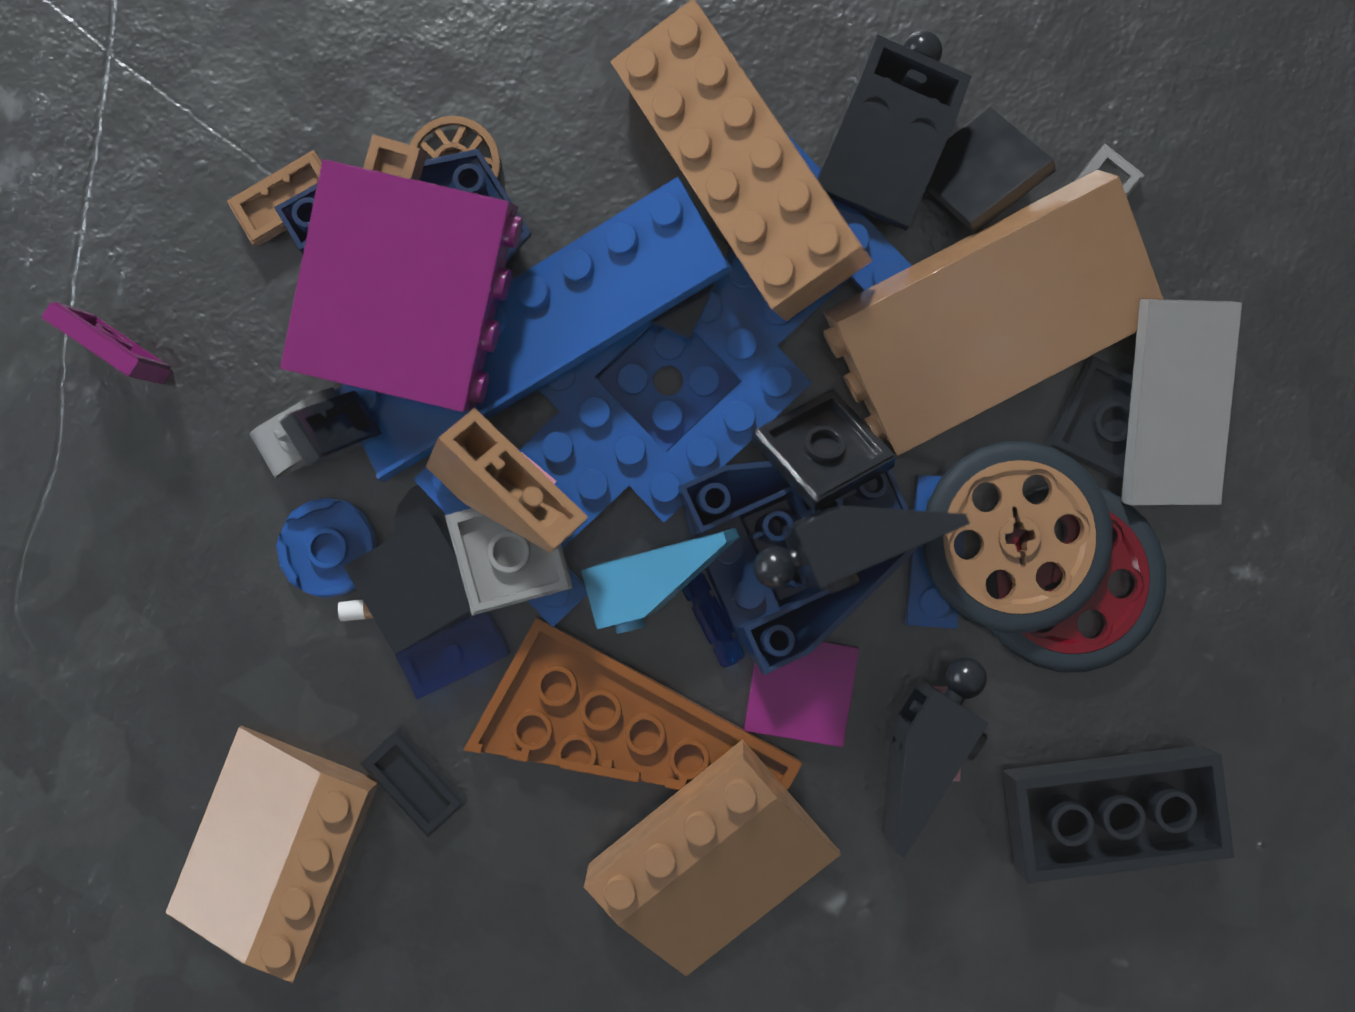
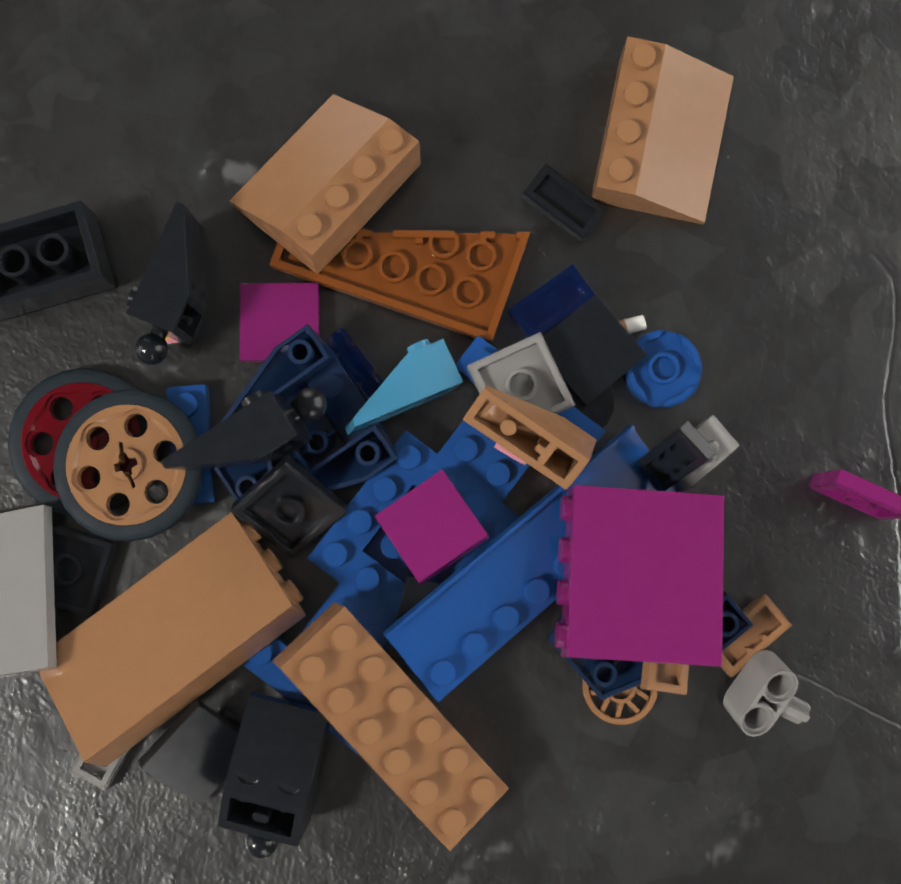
camera: 165 degrees right, 5 degrees down
none -> magenta tile [375,470,489,585]
none -> light grey beam [723,650,811,737]

